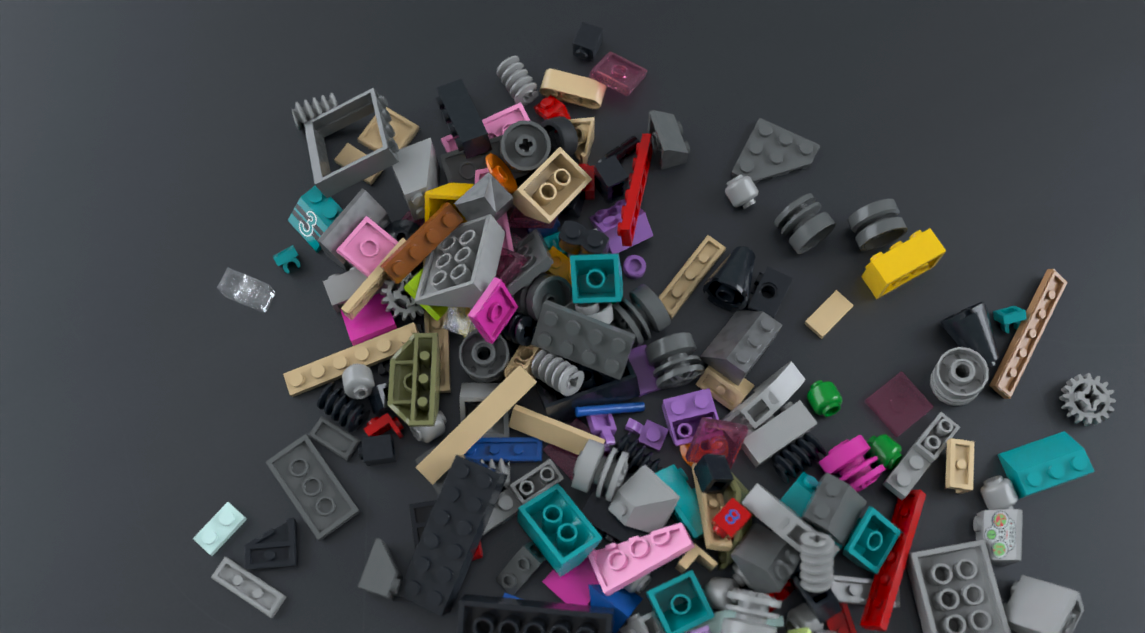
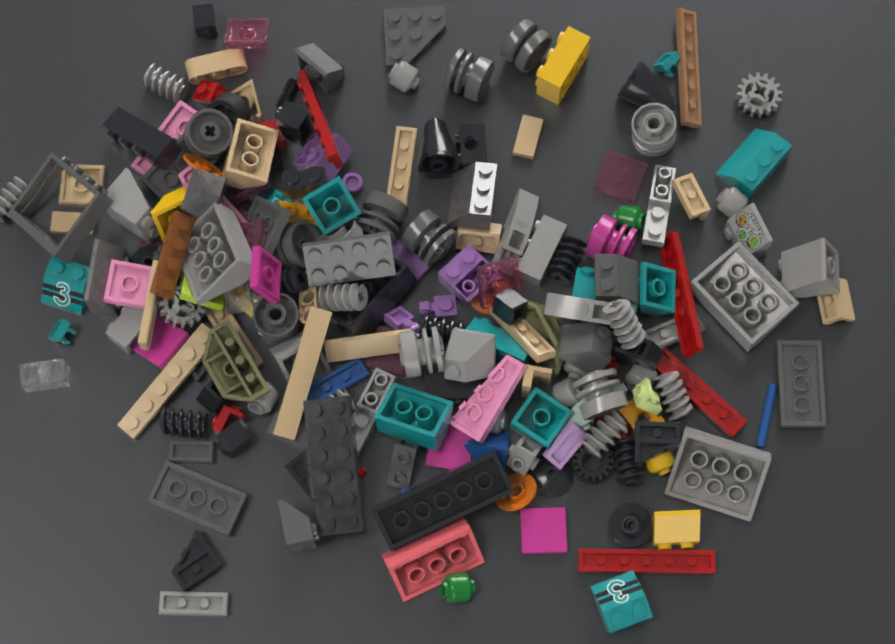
camera: 30 degrees left, 0 degrees up
light aqua plate [193,502,247,556] -> none
light grey head [342,364,375,399] -> none
blue bar [575,402,645,417] -> none
red brick [711,497,752,540] -> none
green head [807,380,843,417] -> none

